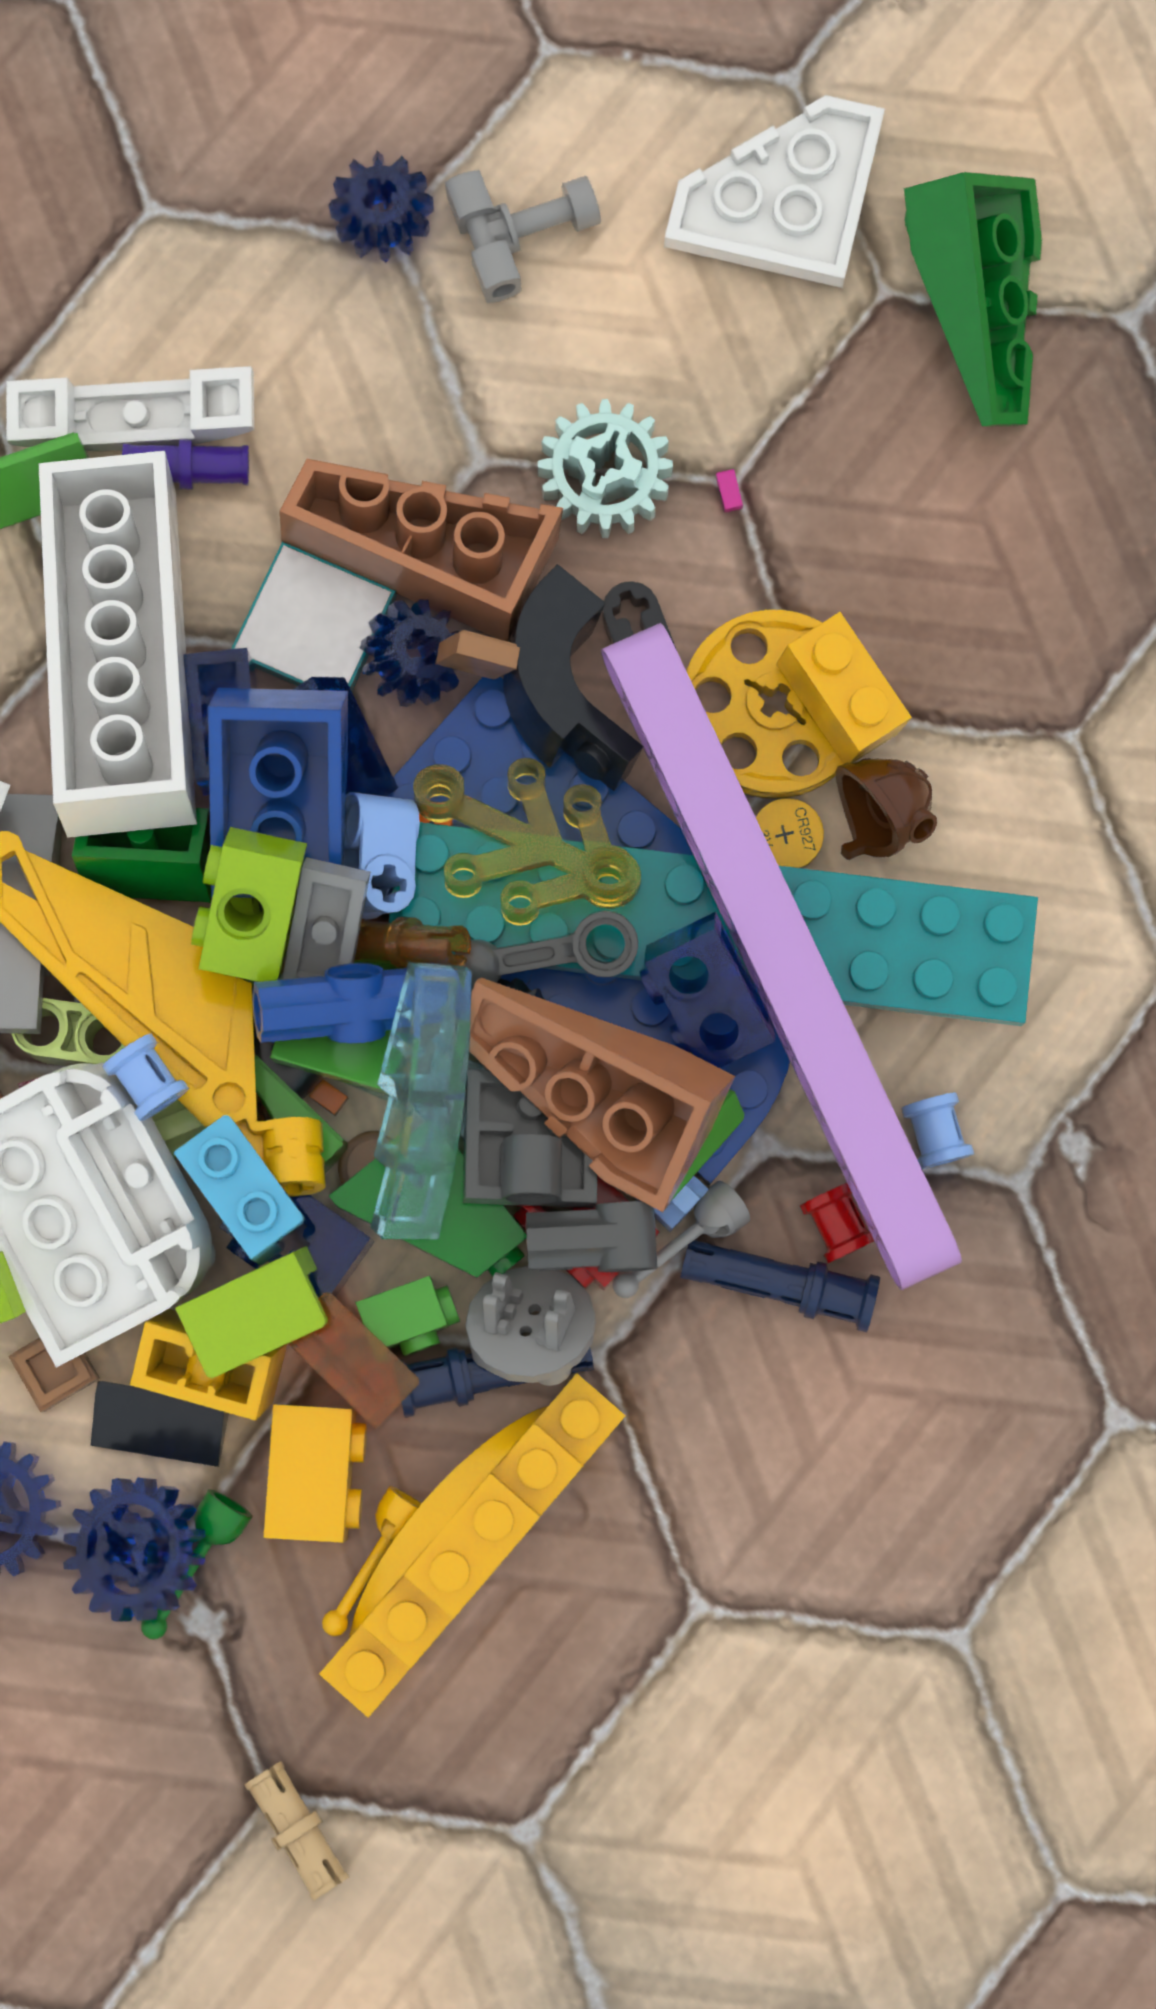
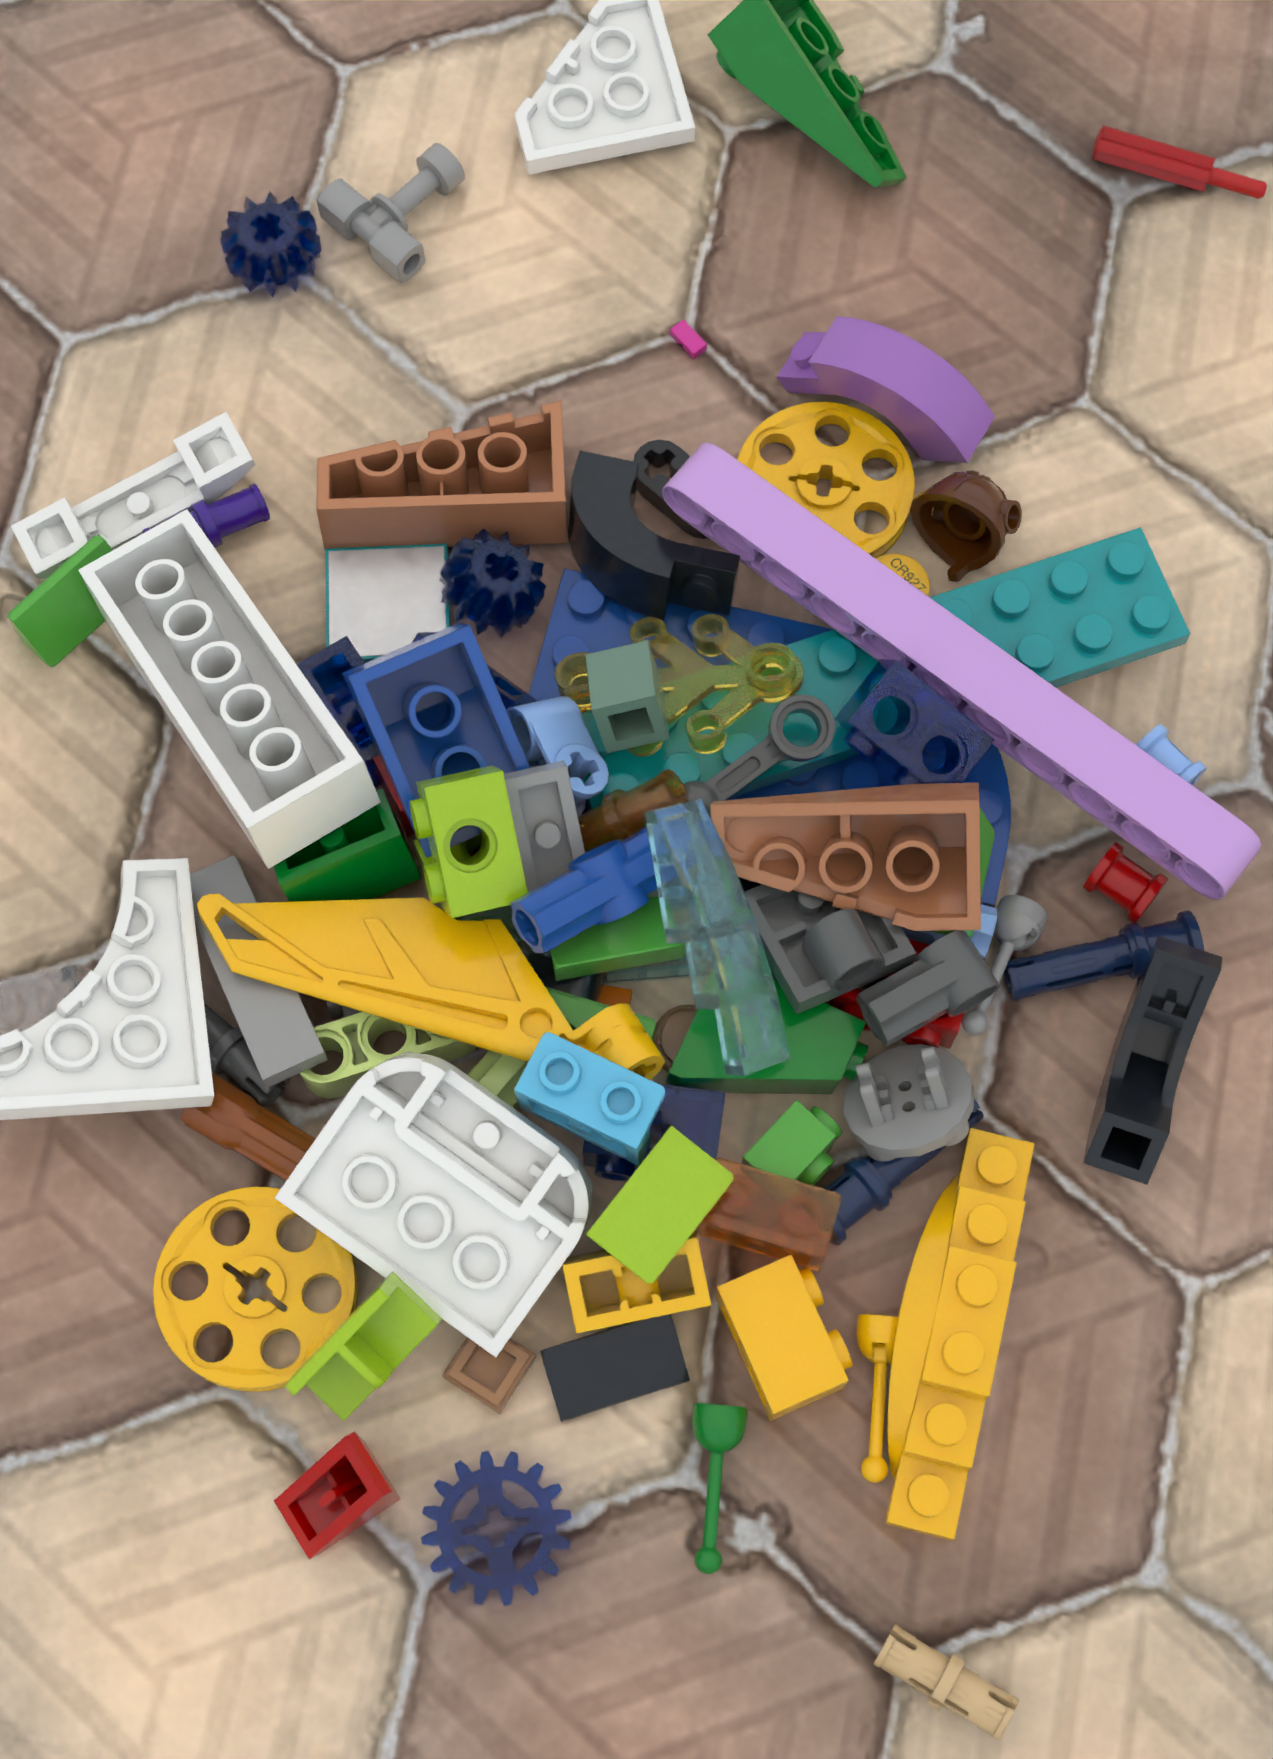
camera: 25 degrees left, 10 degrees down
clear blue gear [63,1477,206,1622] -> none
light blue bush [102,1033,189,1121] -> none
medium nougat tile [436,630,520,680] -> none
light aqua gear [538,399,673,538] -> none
yellow brick [776,612,912,764] -> none
none -> sand green brick [585,640,670,753]
none -> medium lavender arch [777,316,995,463]
none -> black arch [1083,936,1222,1185]

